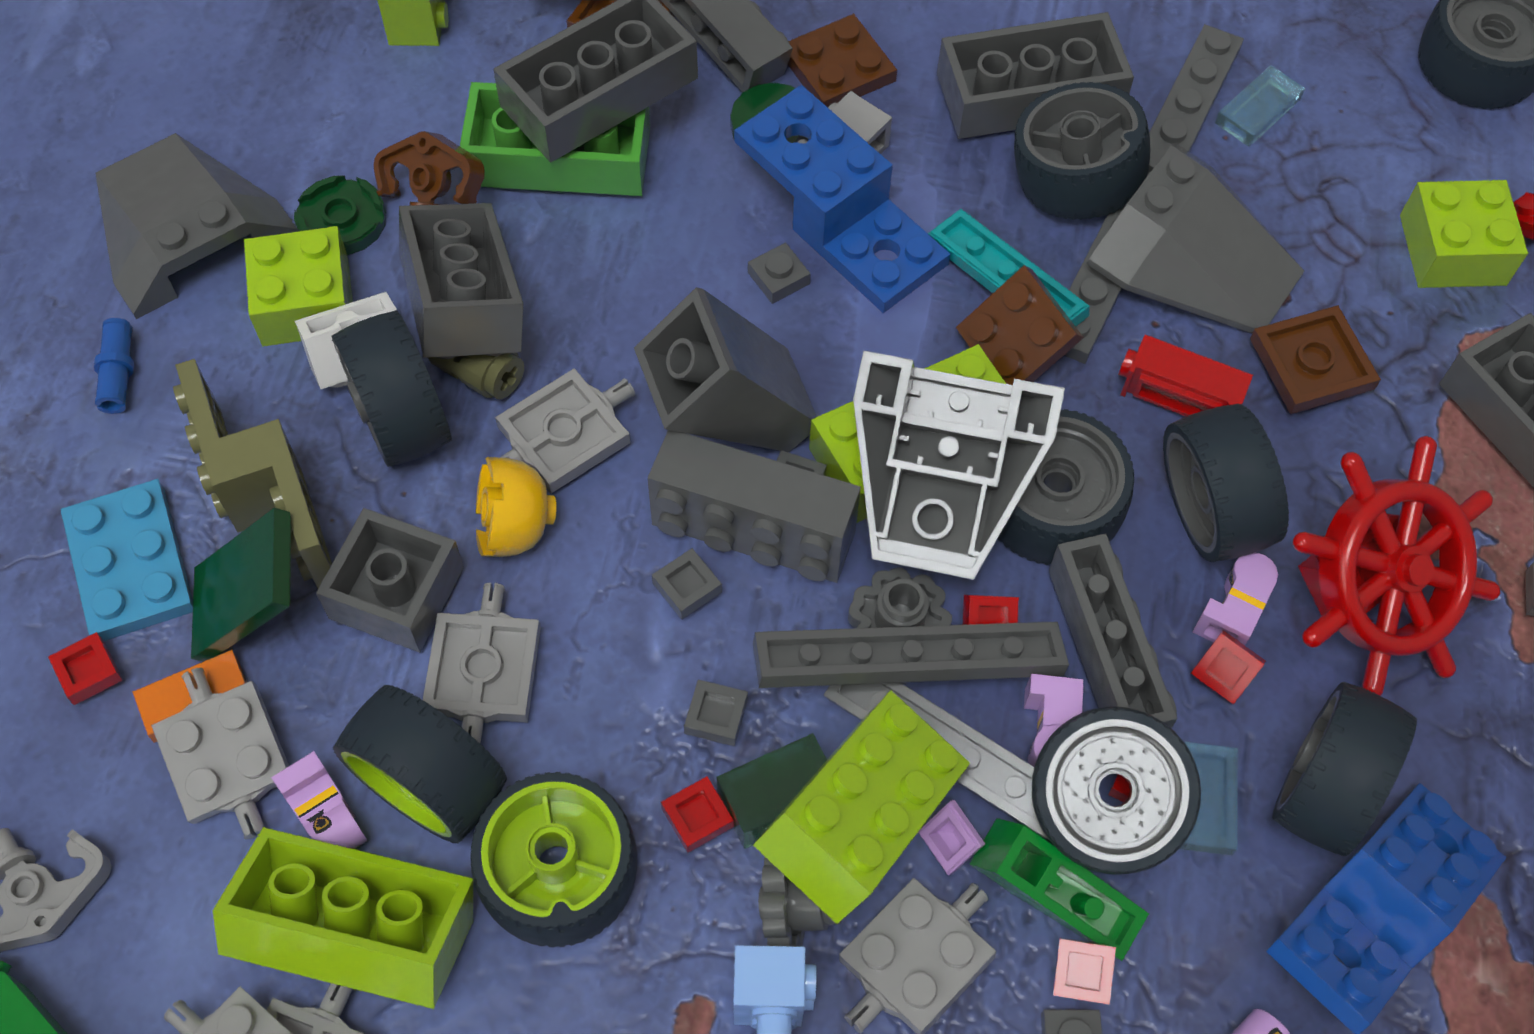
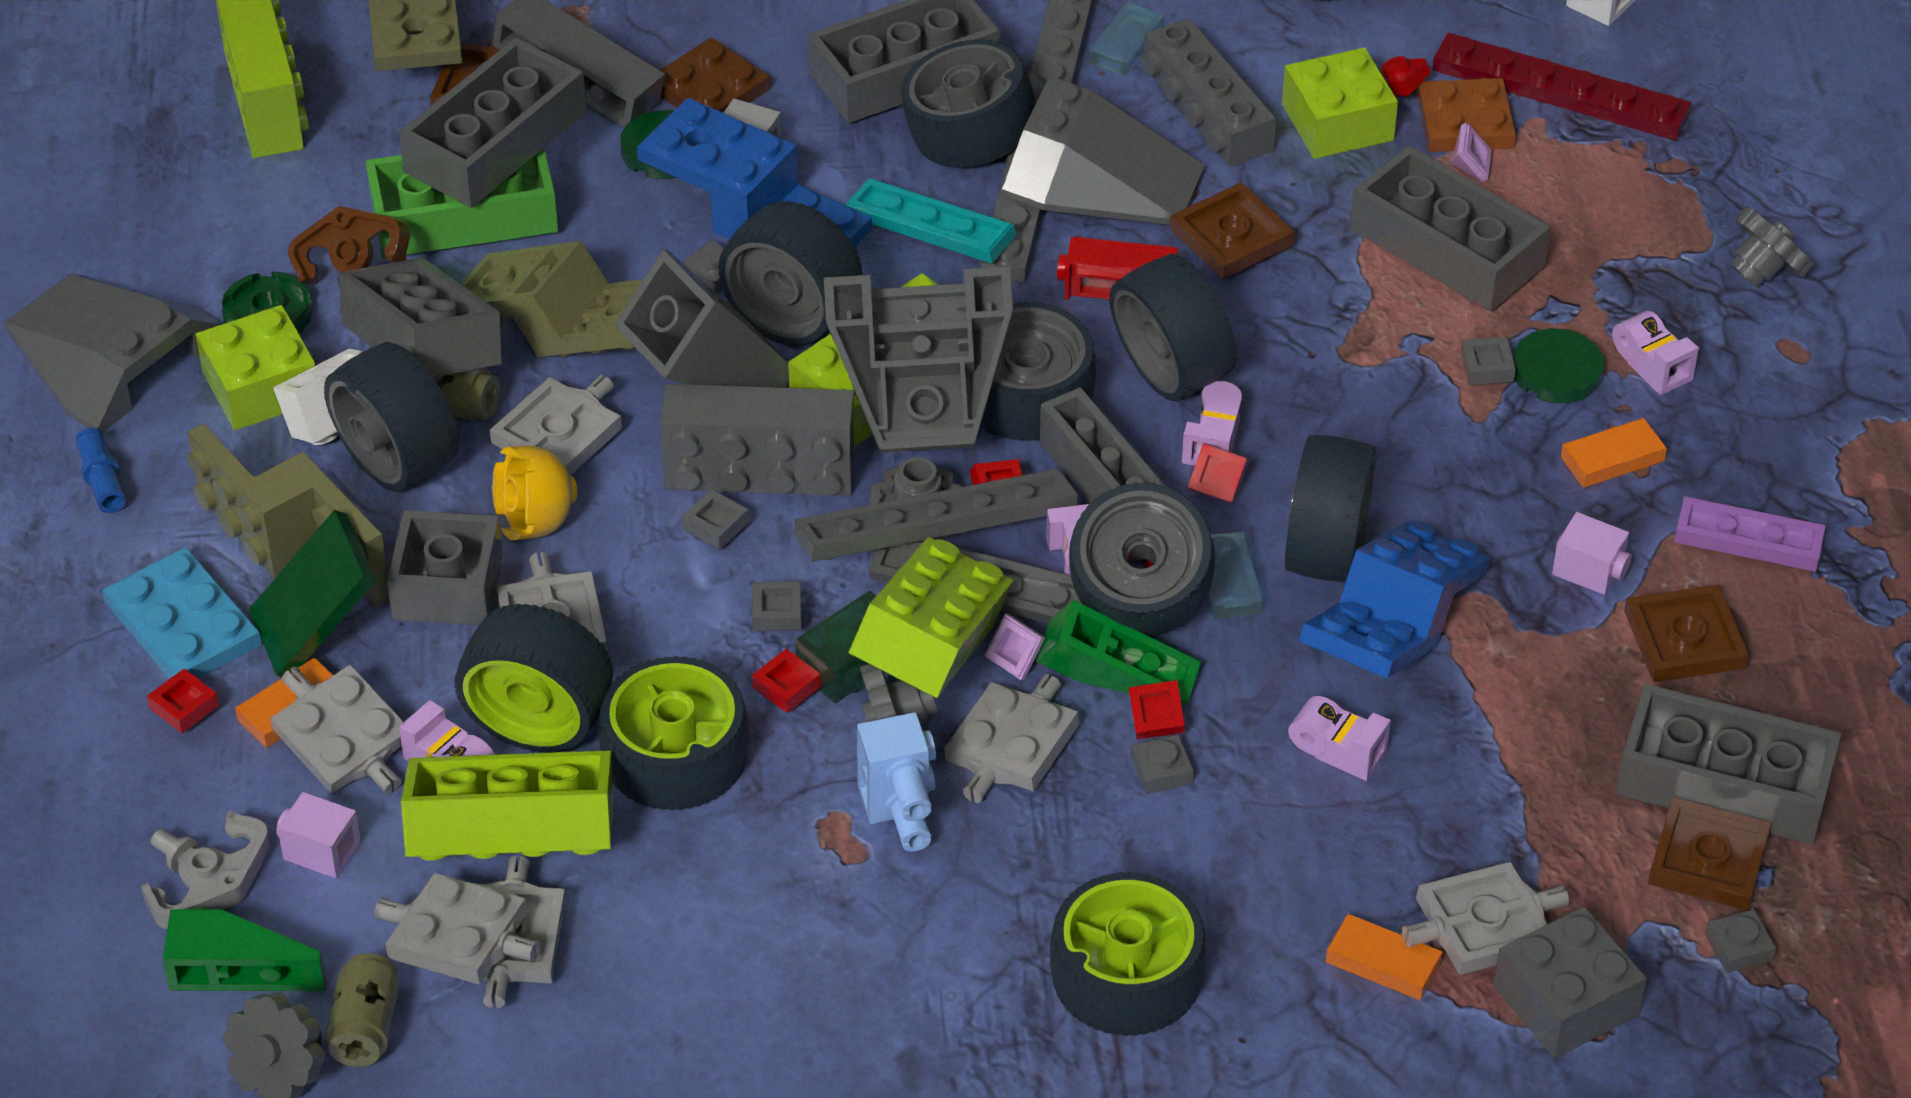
camera: 15 degrees left, 15 degrees down
reddish brown plate [956,265,1084,385] -> none
red piece [1293,436,1500,696] -> none
none -> lavender brick [276,792,361,879]
none -> olive bracket [461,240,643,357]
none -> wheel [718,201,863,345]
none -> dark grey brick [1141,18,1276,167]

